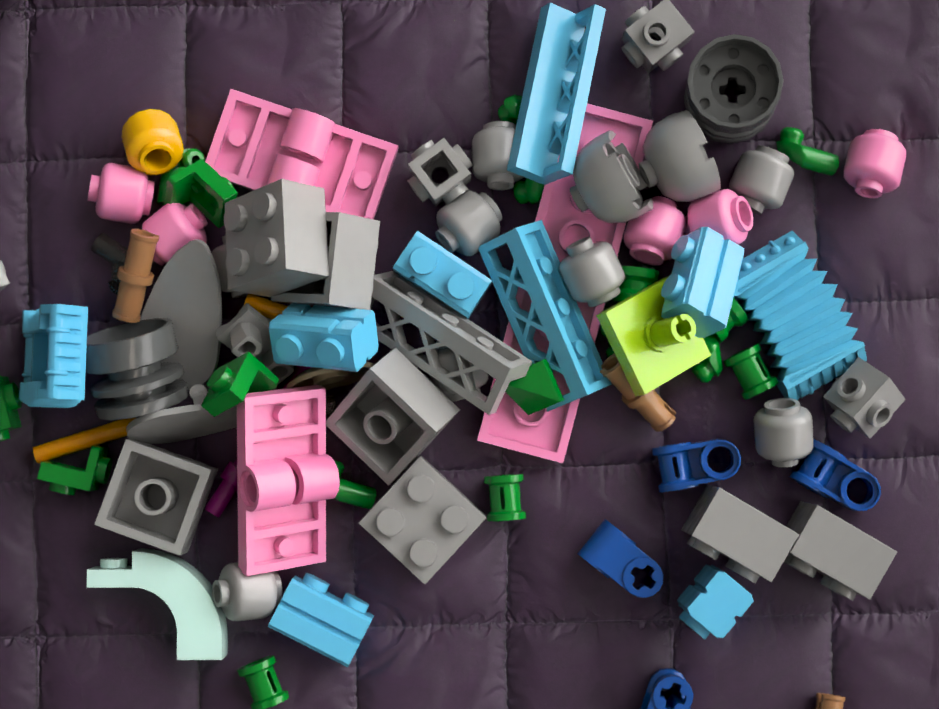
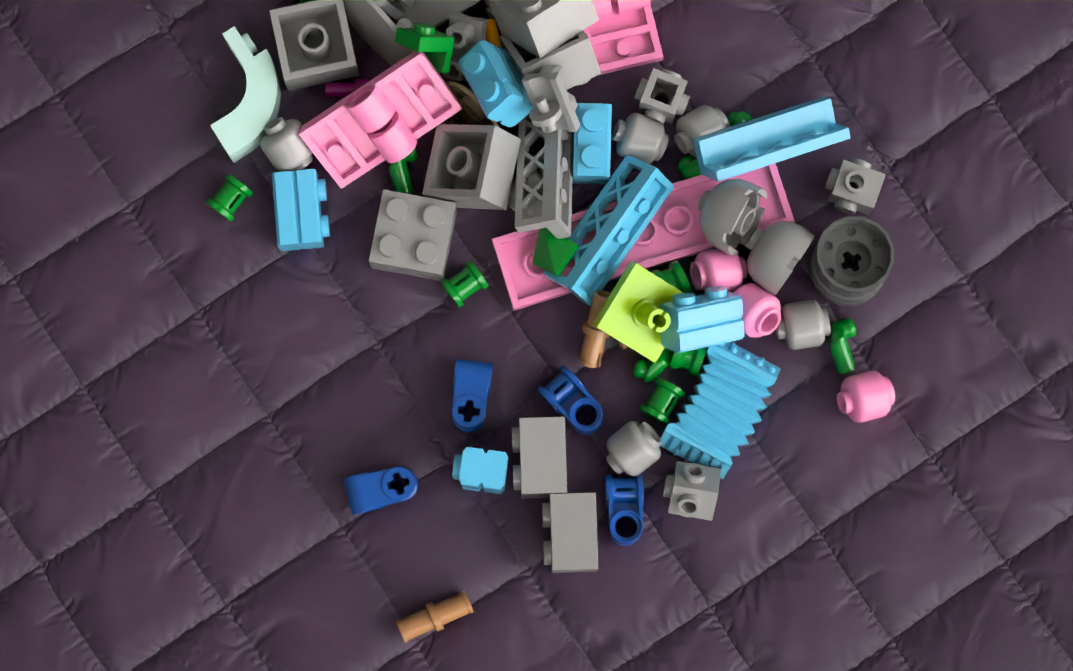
camera: 55 degrees right, 5 degrees down
light grey head [559,237,625,307] -> none
none -> light grey hips [522,65,580,133]

